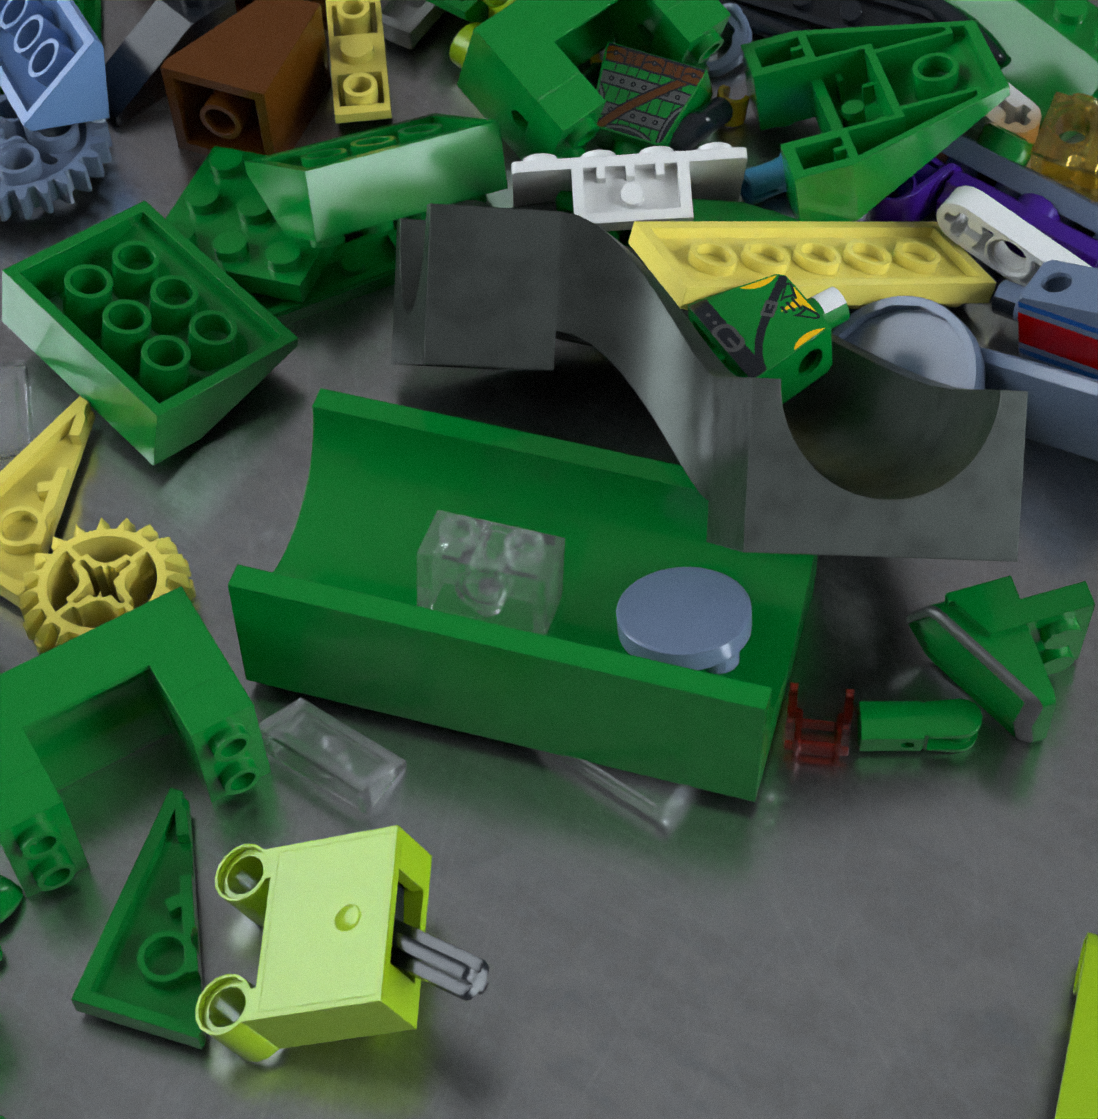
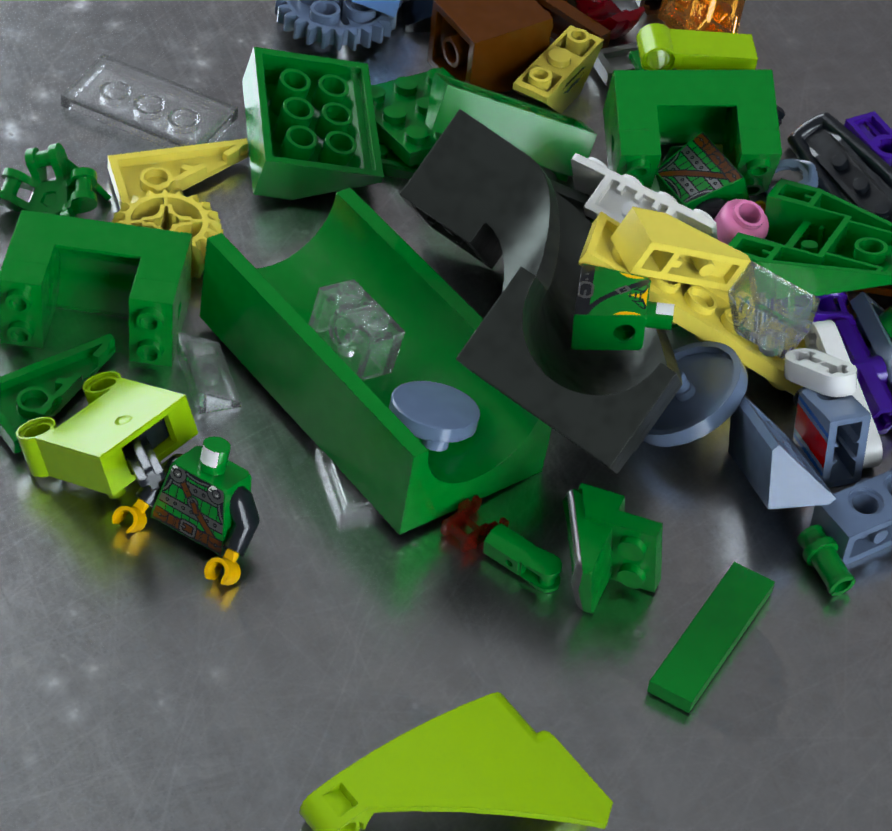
camera: 30 degrees right, 10 degrees down
none -> torso [112,436,260,585]
none -> light yellow slope [610,206,751,291]
none -> bright pink head [714,199,769,245]
none -> clear torso [728,261,820,359]
none -> white beam [784,348,857,397]

